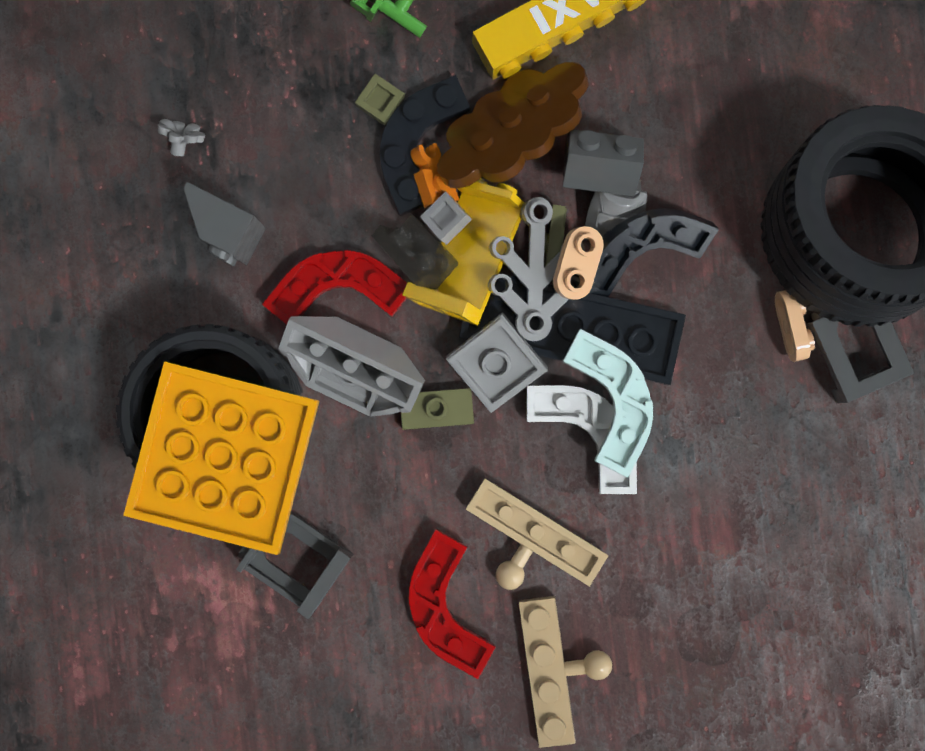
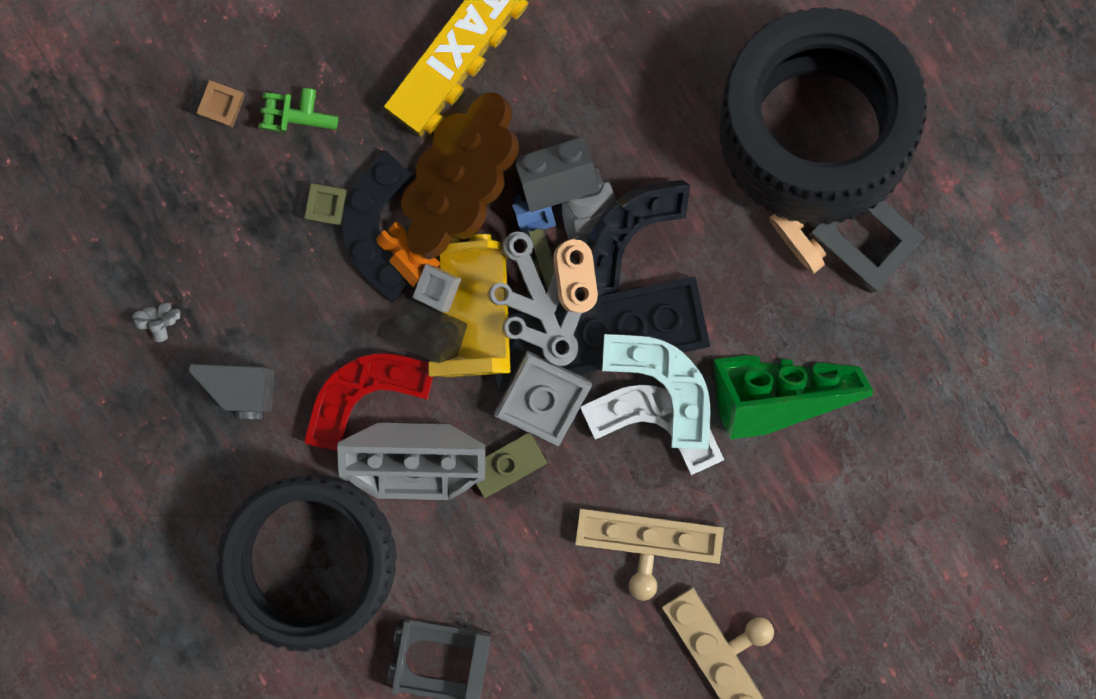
camera: 25 degrees left, 0 degrees up
light orange plate [123,362,319,555] -> none
red plate [409,529,496,679] -> none
none -> medium blue tile [512,195,556,235]
none -> green wedge [713,355,873,440]

